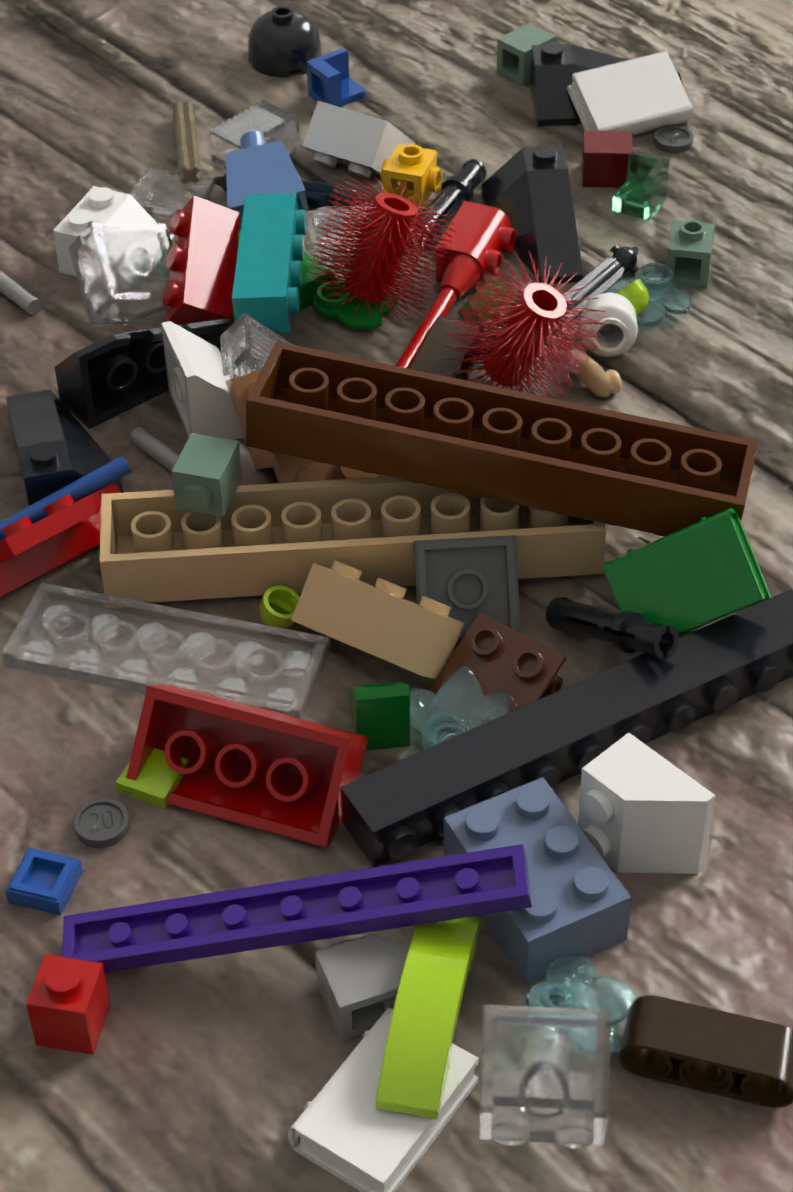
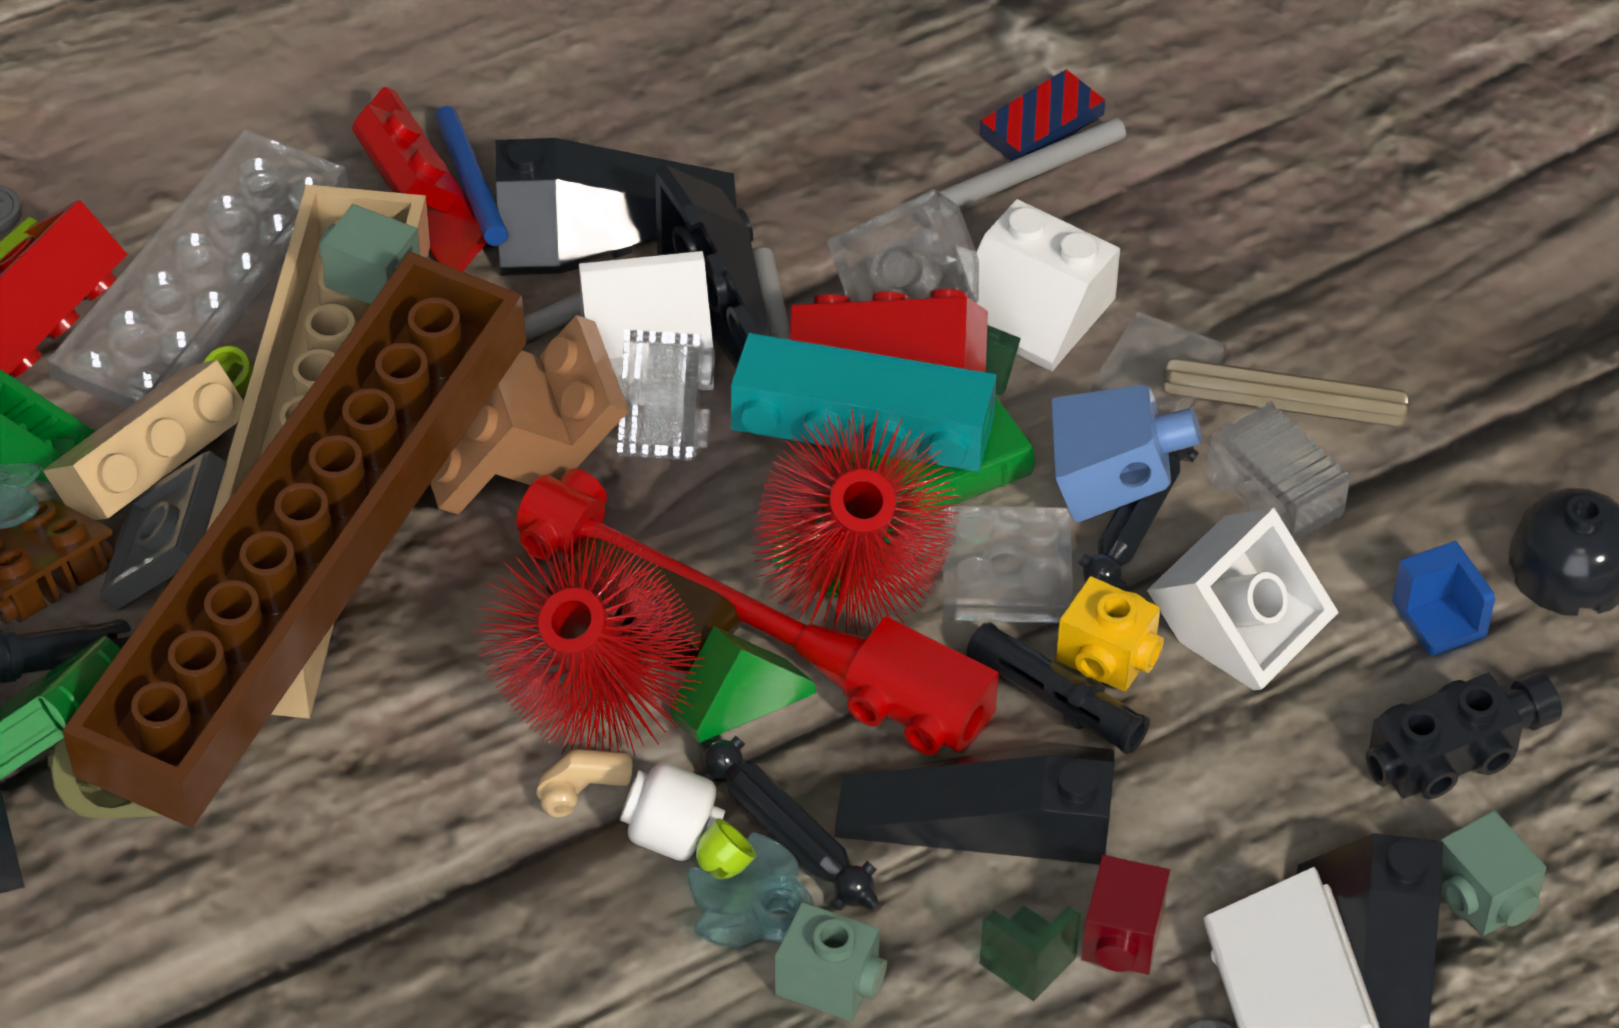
camera: 100 degrees right, 5 degrees up
none -> black brick [1366,672,1562,799]

